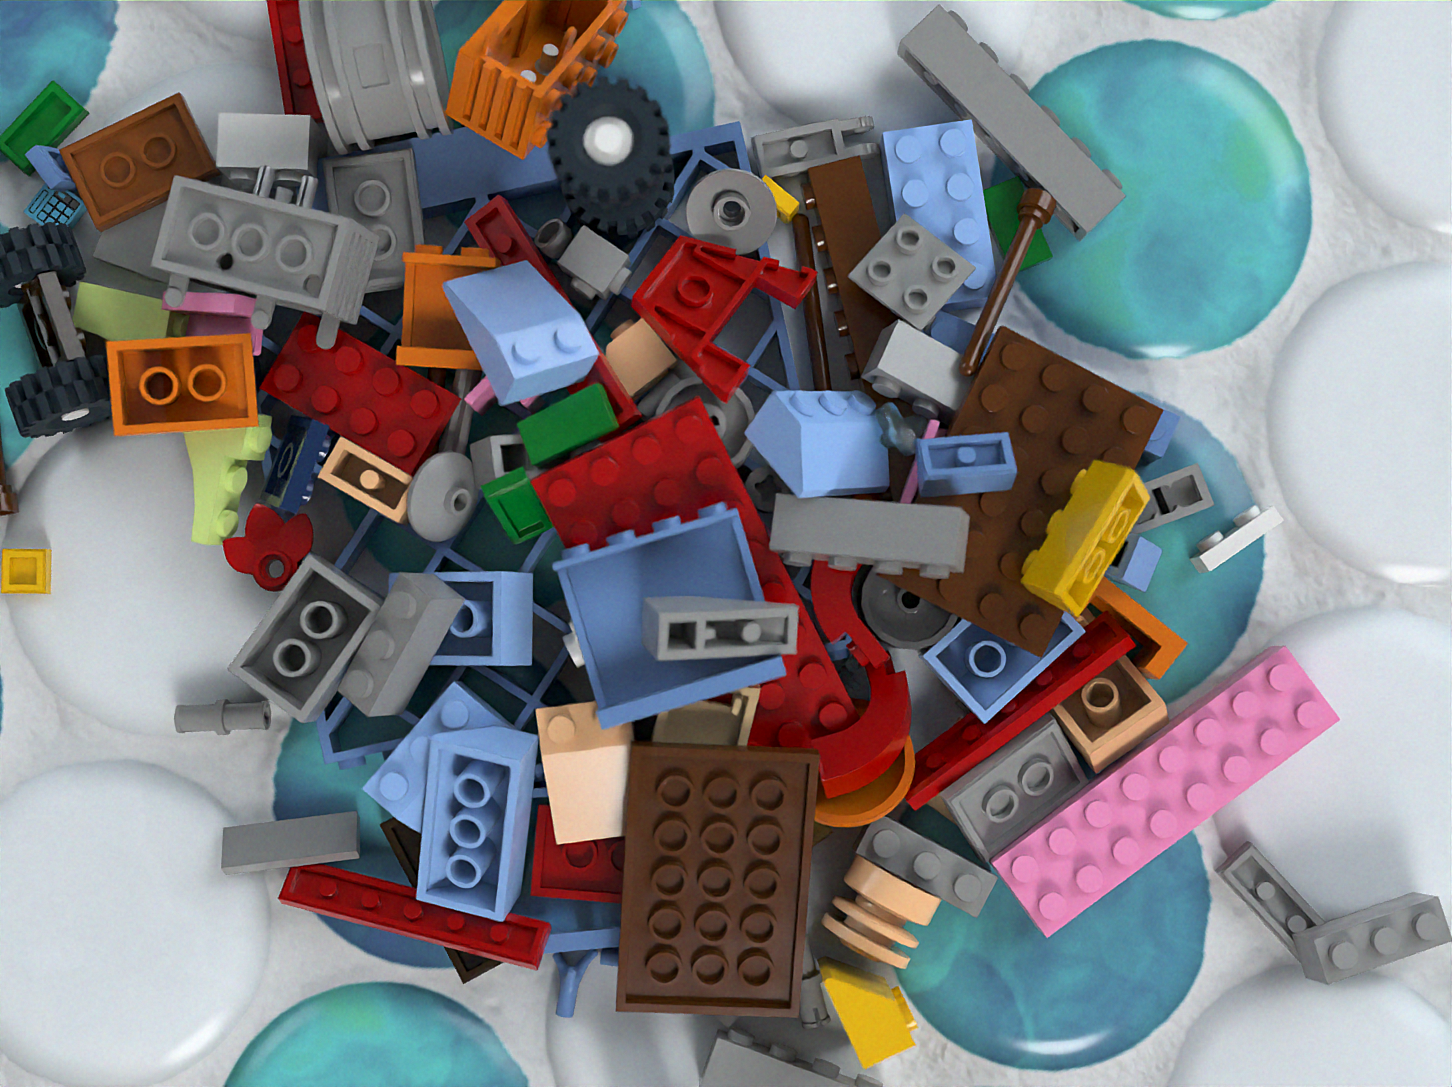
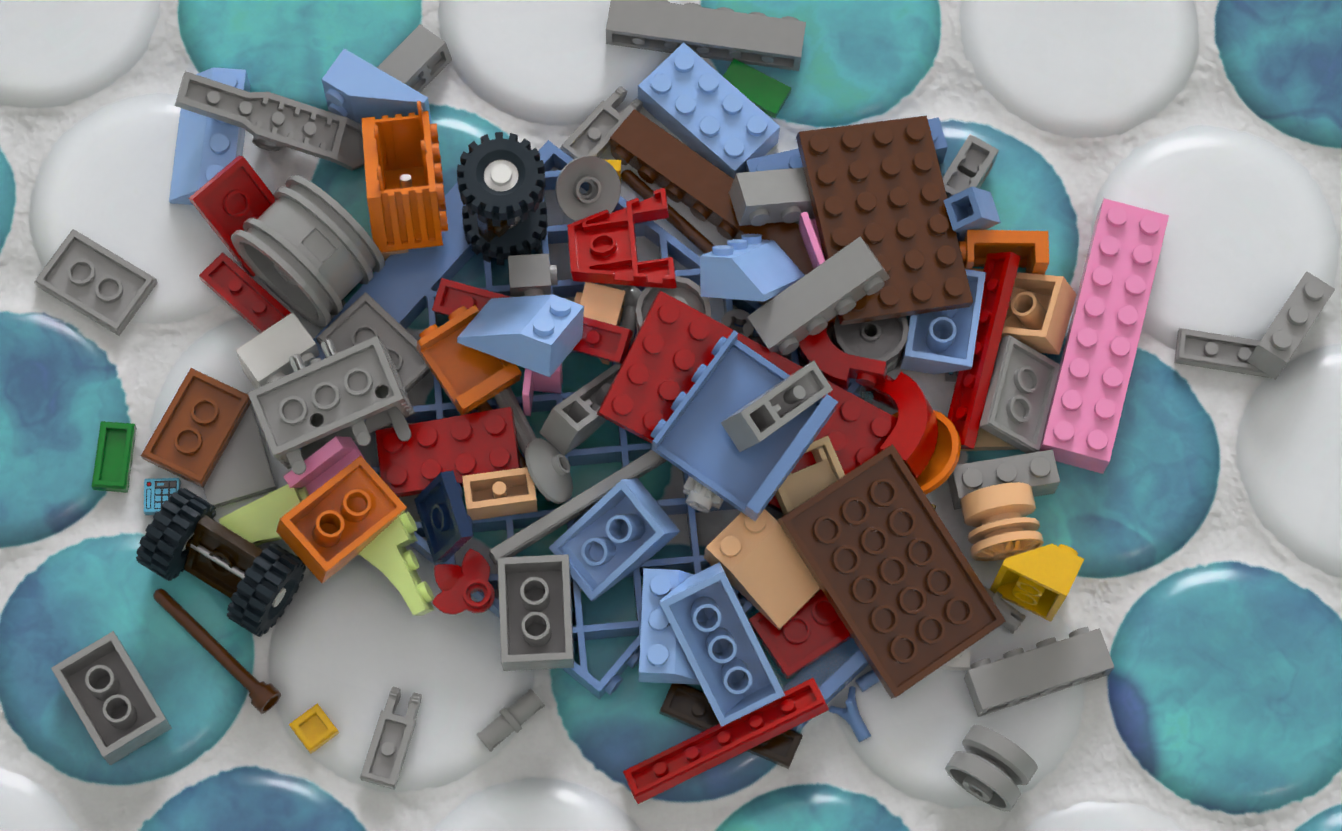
camera: 45 degrees left, 15 degrees down
medium blue tile [25,145,77,193] -> none
light grey tile [221,811,360,875] -> none
light grey brick [337,573,465,717] -> none
green tile [480,466,554,545] -> none
green tile [516,383,619,467] -> none
light grey hinge [534,218,574,258] -> none
light grey hinge [848,213,976,332] -> none
clear light blue piece [876,402,927,456] -> none
medium blue slope [915,432,1017,497] -> none
reddish brown piece [958,188,1057,377] -> none
yellow slope [1021,460,1150,618] -> none
white plate [1190,505,1284,573] -> none
none -> light grey hinge [360,687,422,790]
none -> light grey tile [489,450,667,566]

